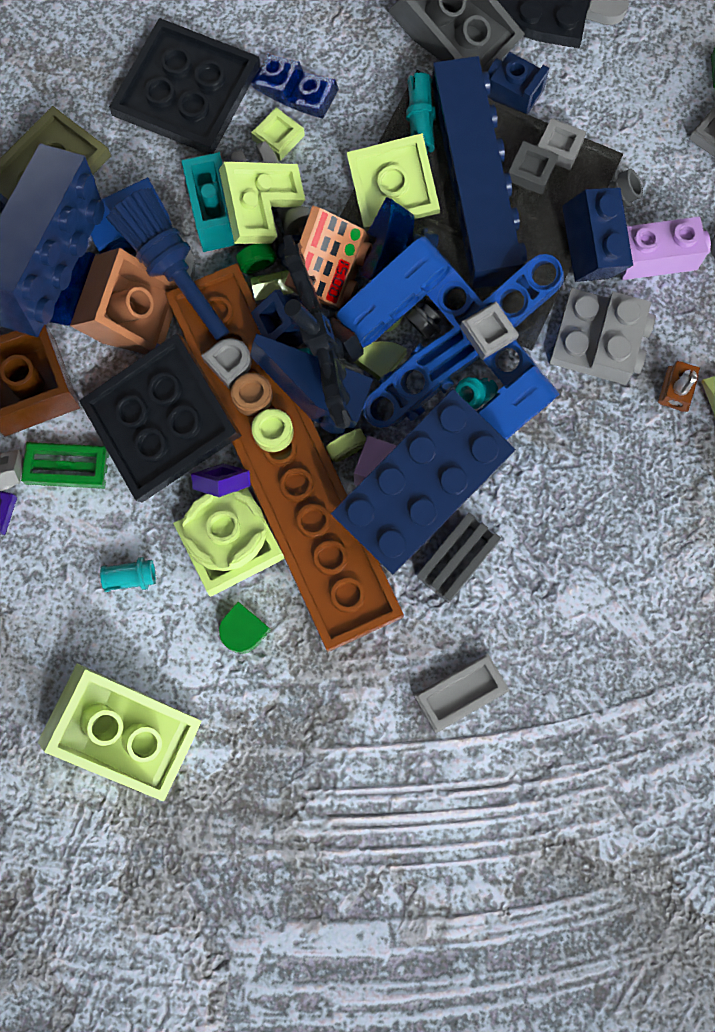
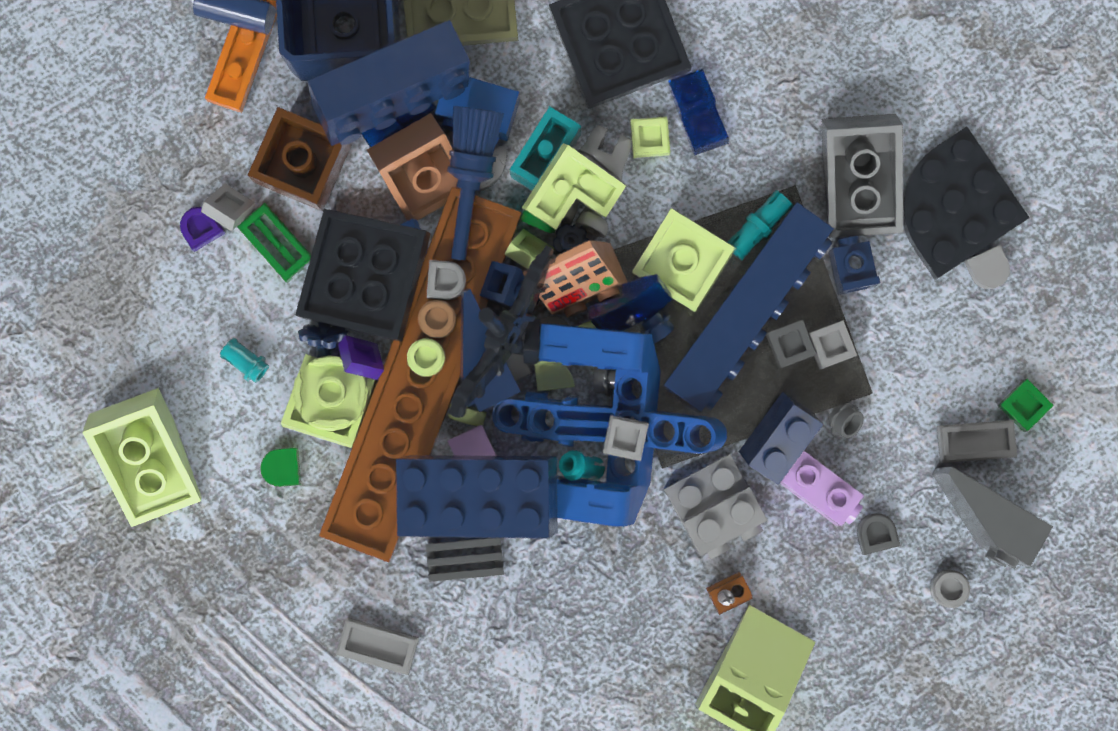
camera: 45 degrees right, 10 degrees up
none -> dark blue plant [298,322,348,358]

